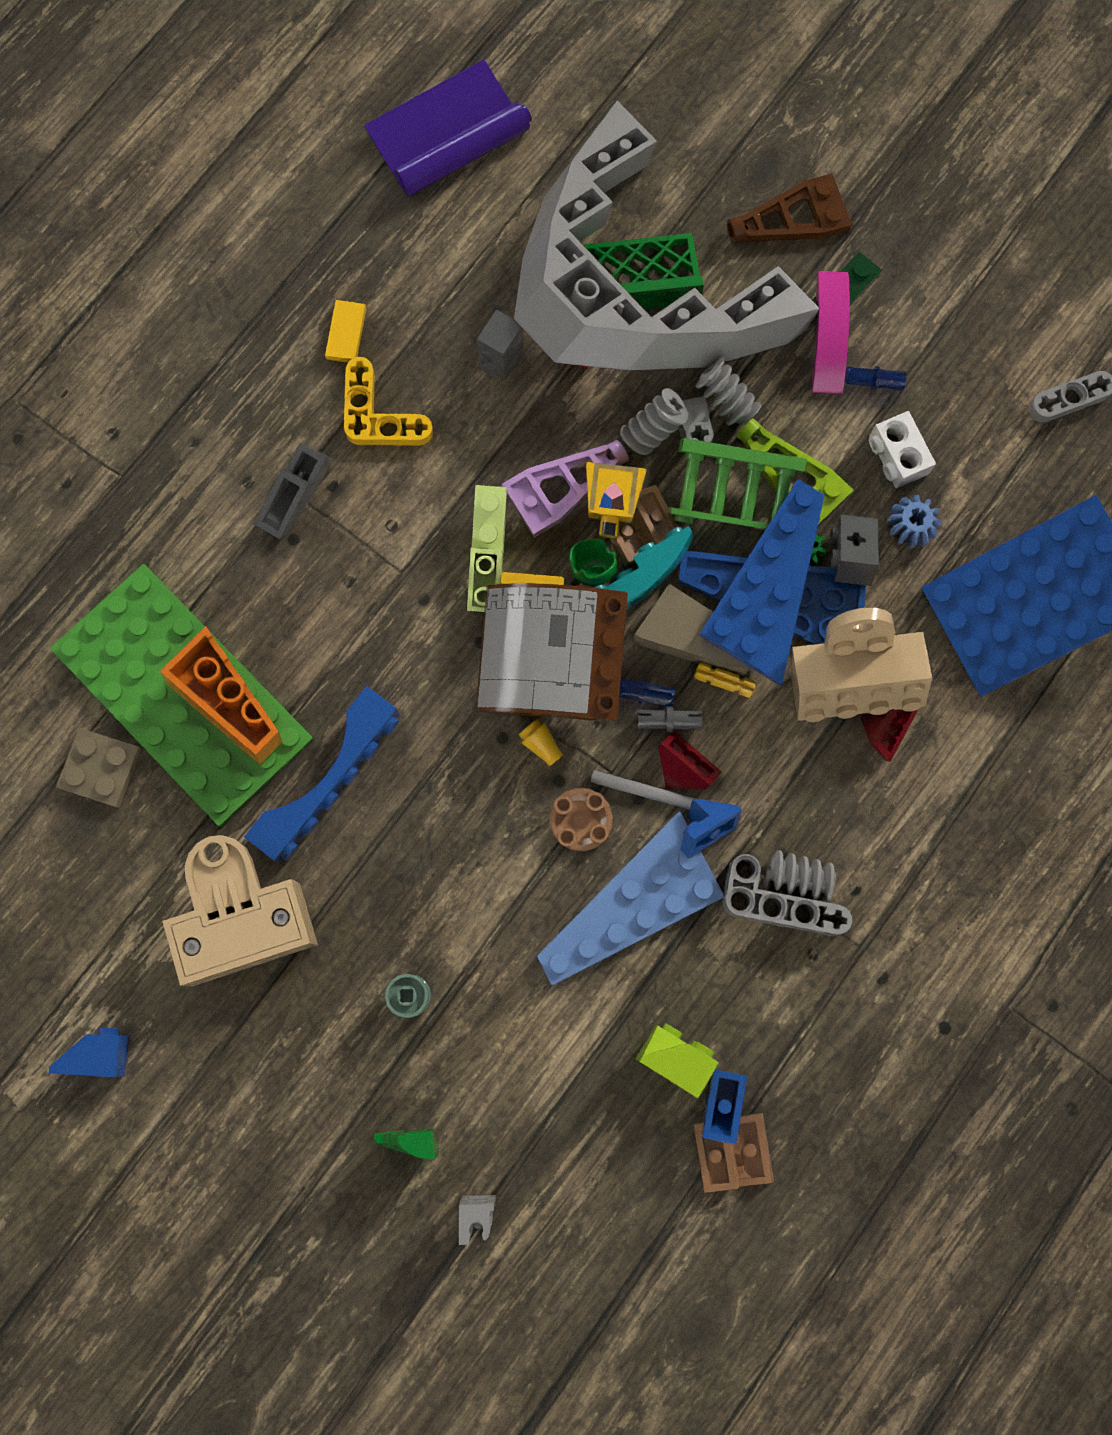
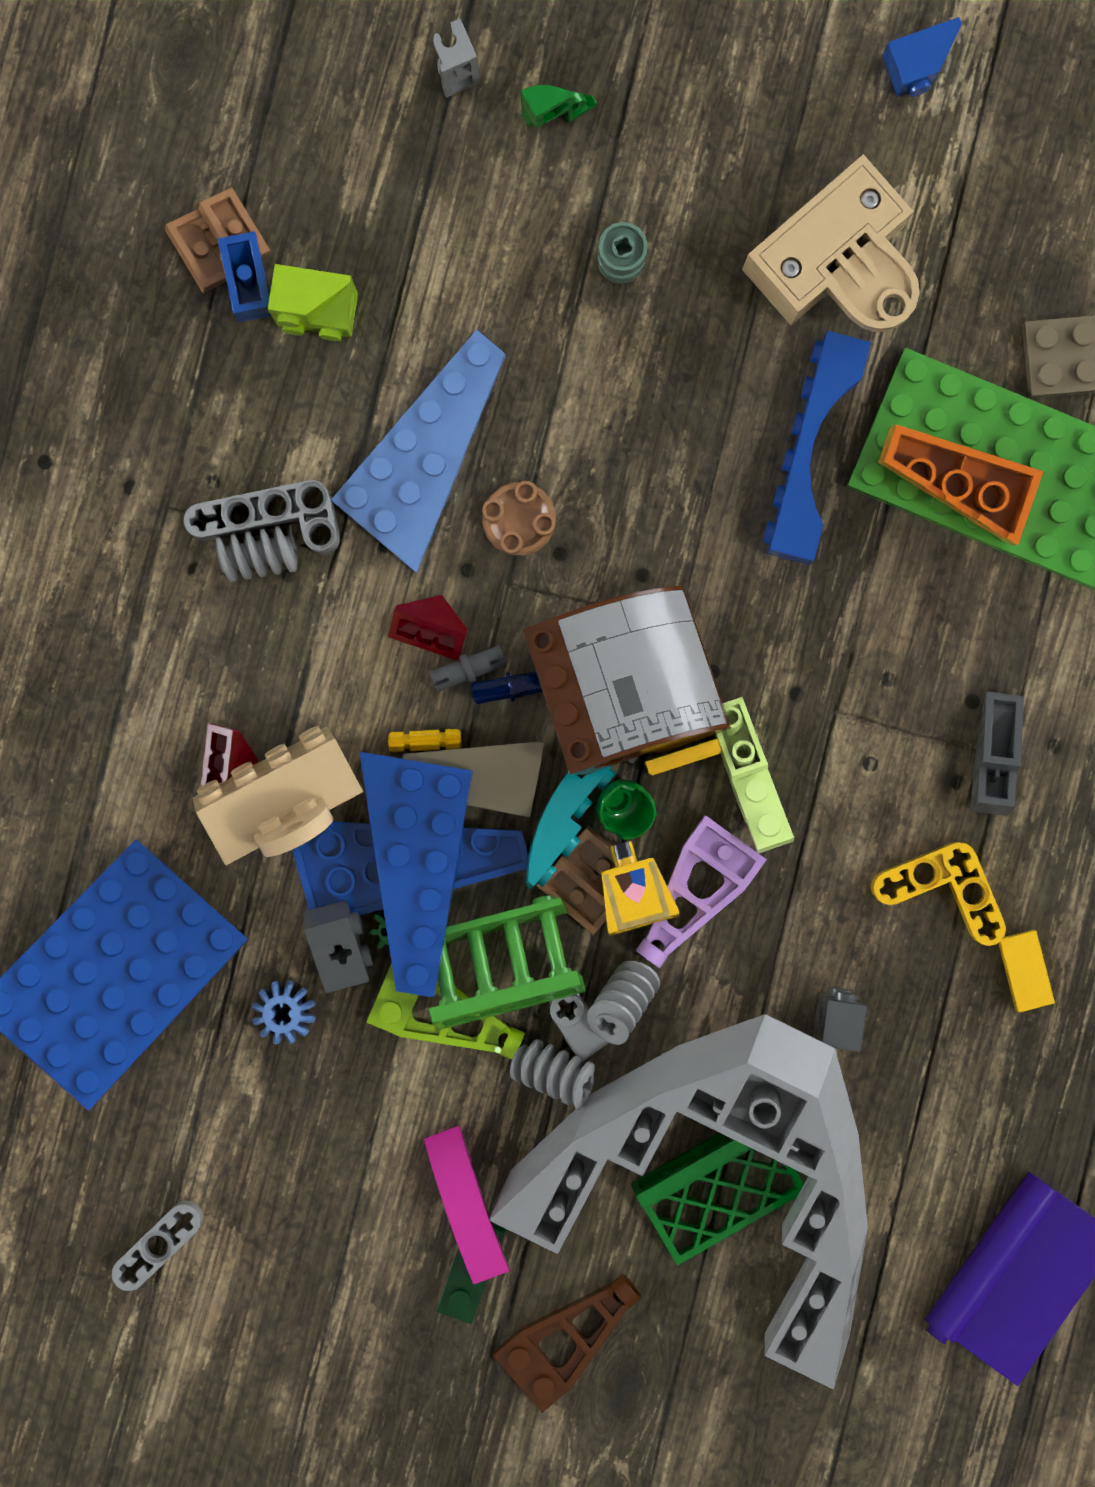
camera: 160 degrees right, 10 degrees up
yellow cone [518,718,563,766] -> none
light grey bar [590,770,696,810] -> none
blue slope [680,799,742,858] -> none
clear blue axle [844,366,906,391] -> none
white brick [869,411,936,489] -> none

